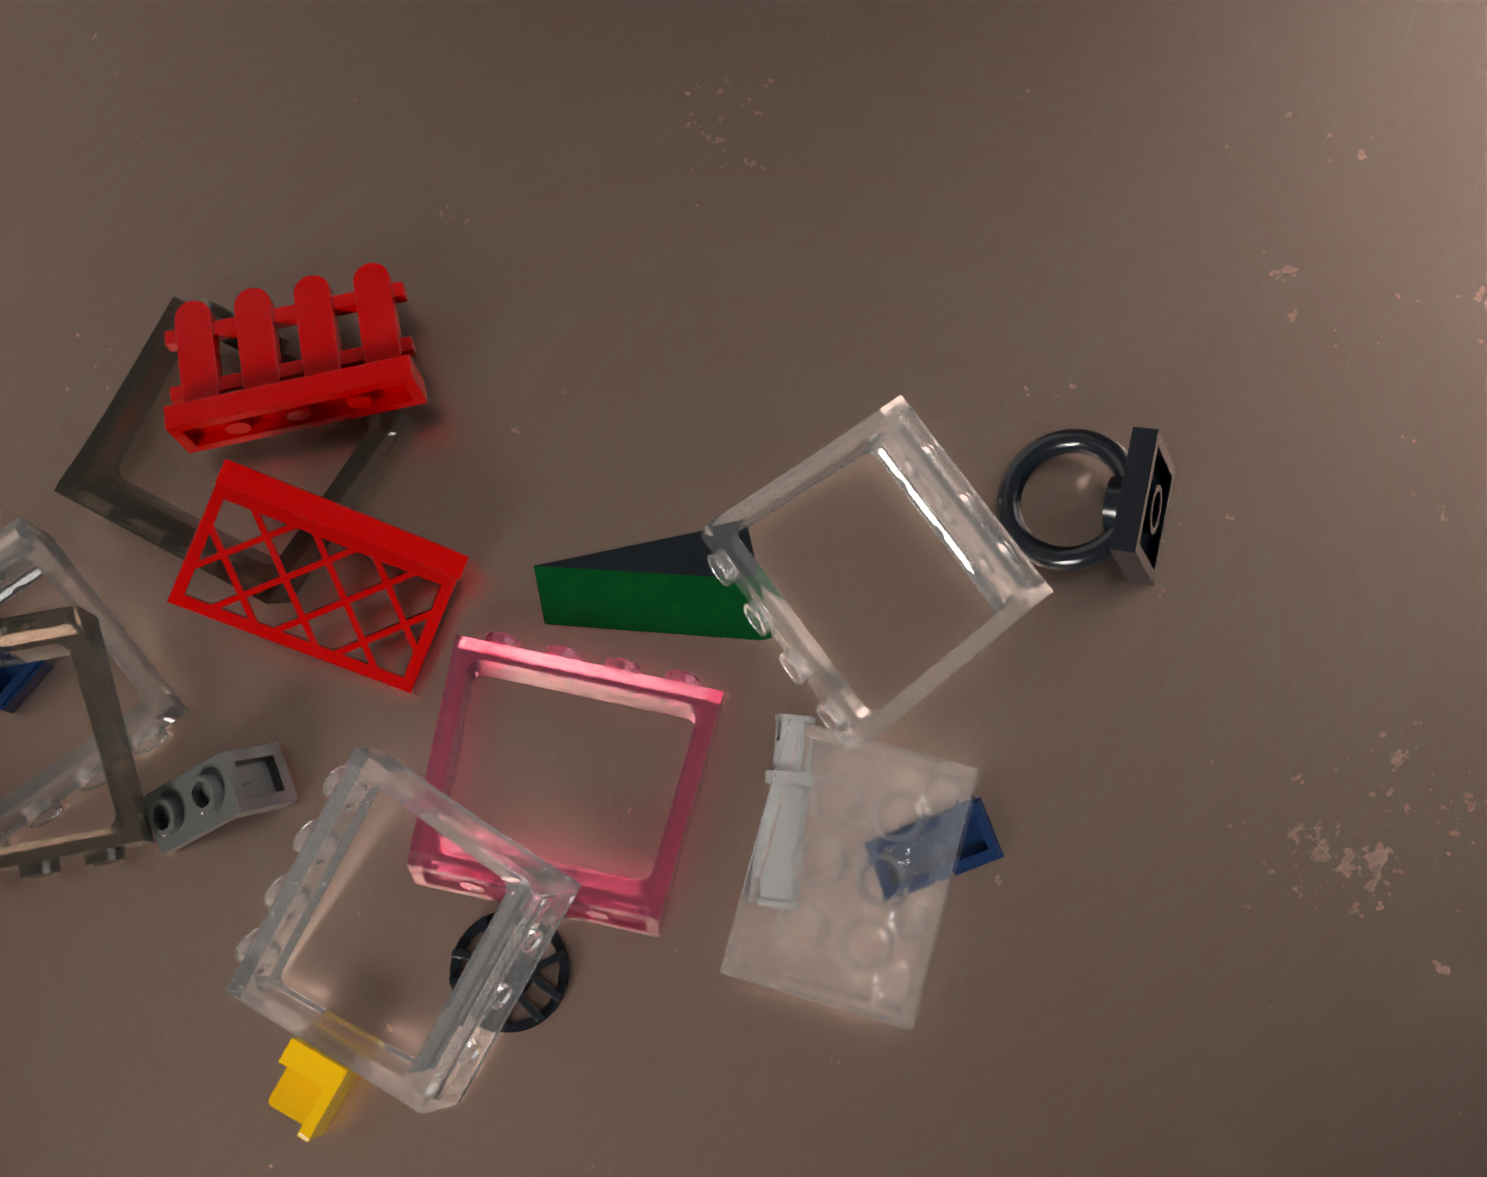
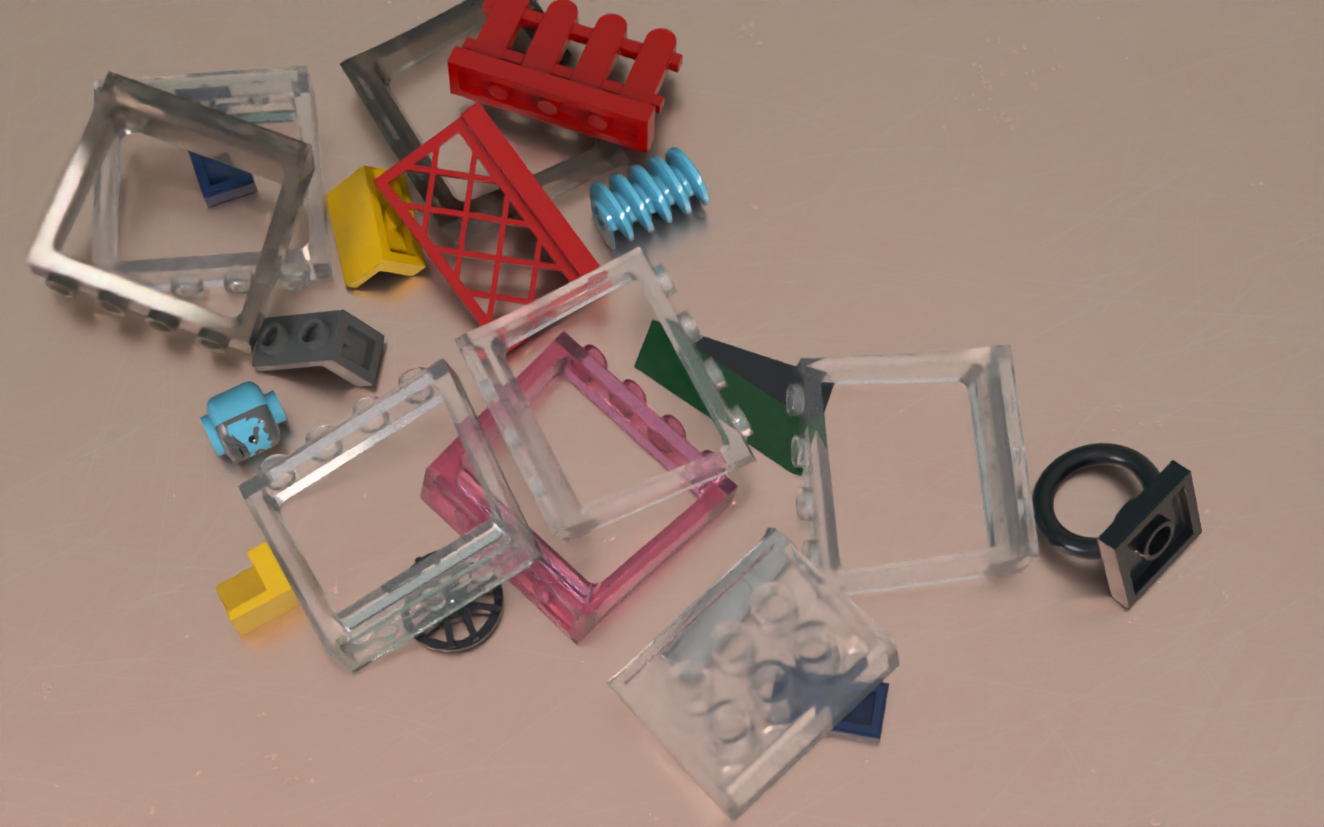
camera: 30 degrees right, 10 degrees down
none -> medium azure head [200,381,287,462]
none -> yellow panel [326,165,426,288]
none -> clear windscreen [454,247,757,542]
none -> medium azure piece [589,147,709,249]

